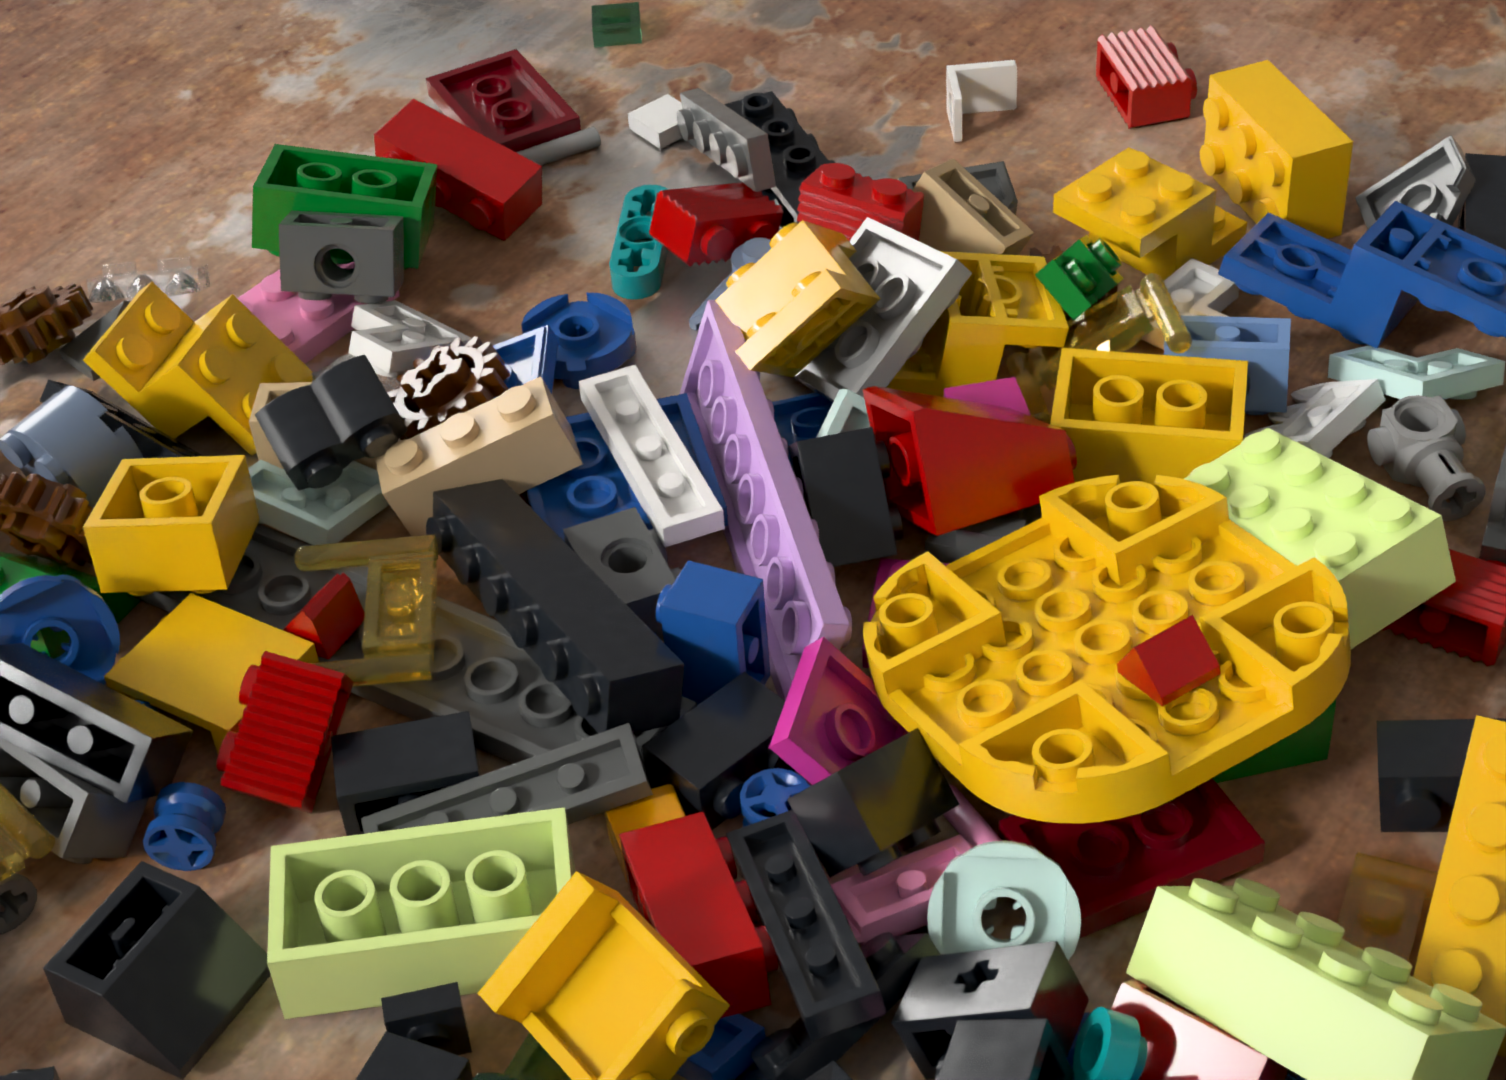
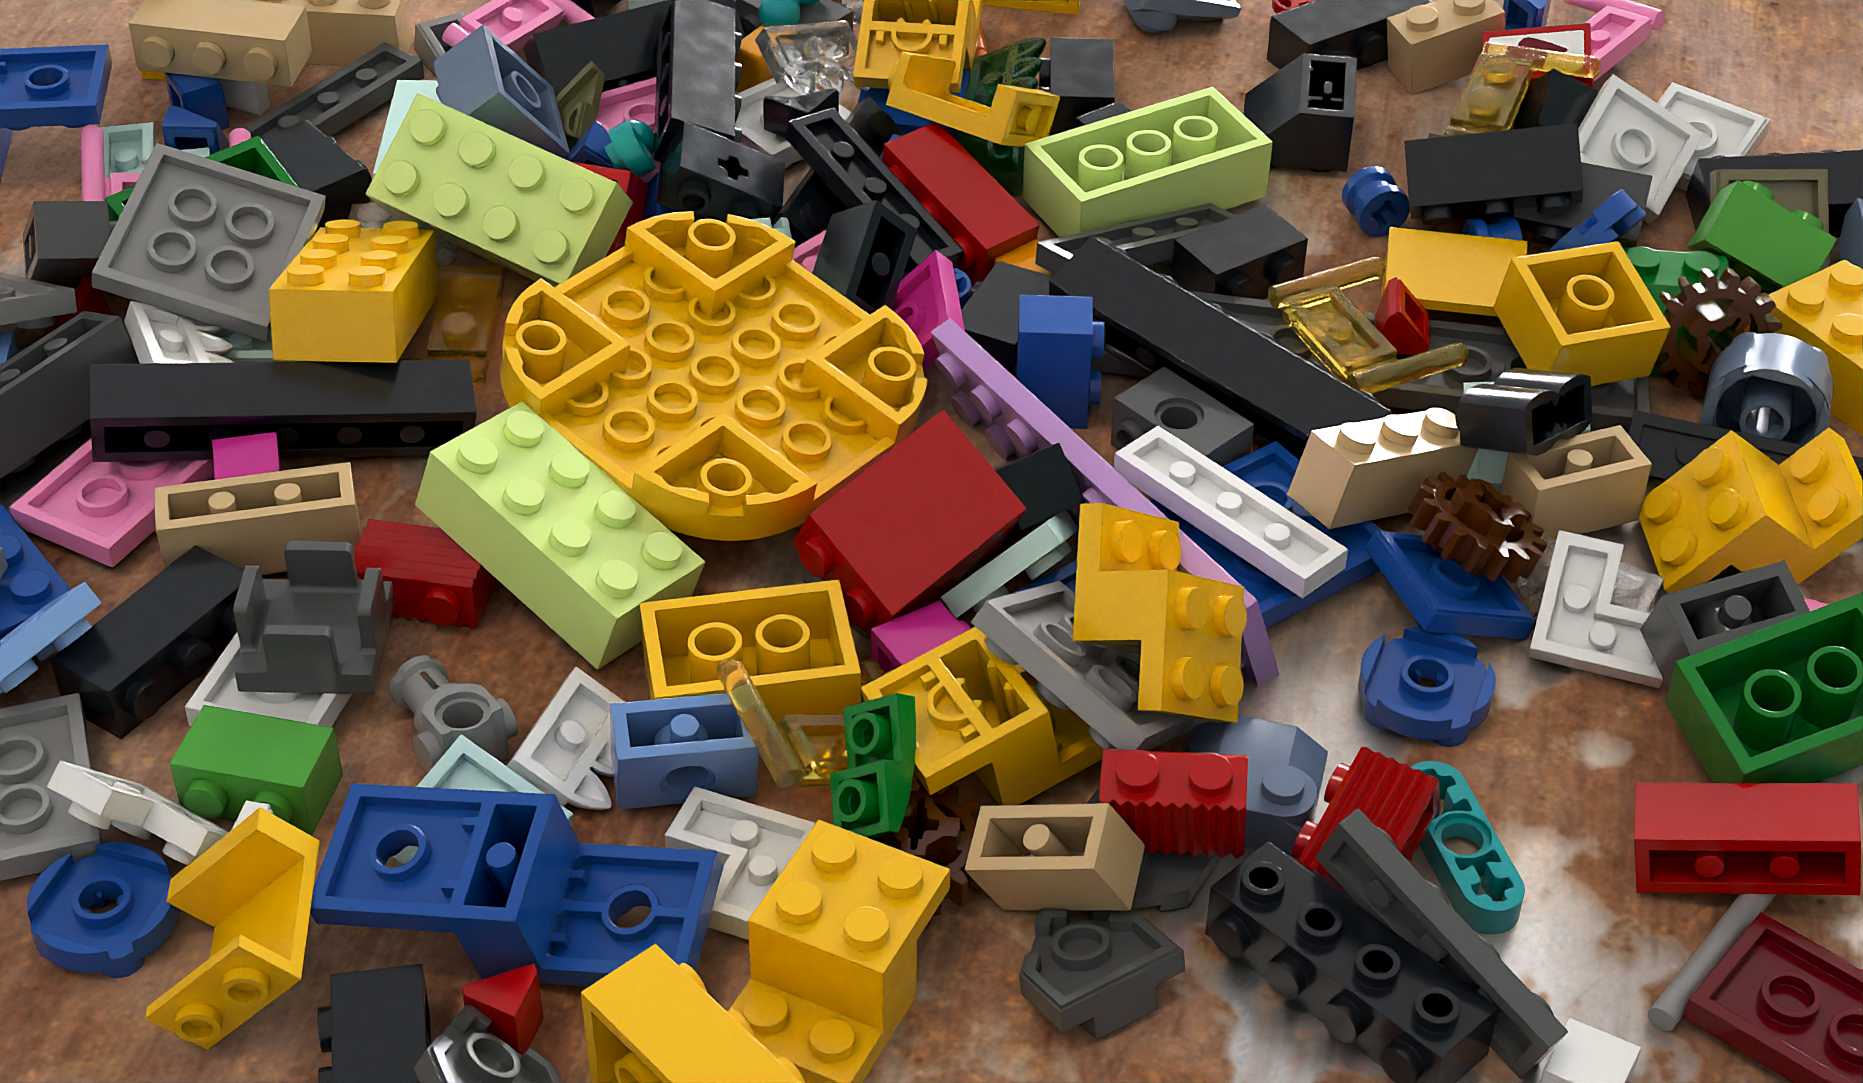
camera: 155 degrees right, 0 degrees up
red brick [216,651,354,814] -> none
red slope [1117,615,1221,707] -> none

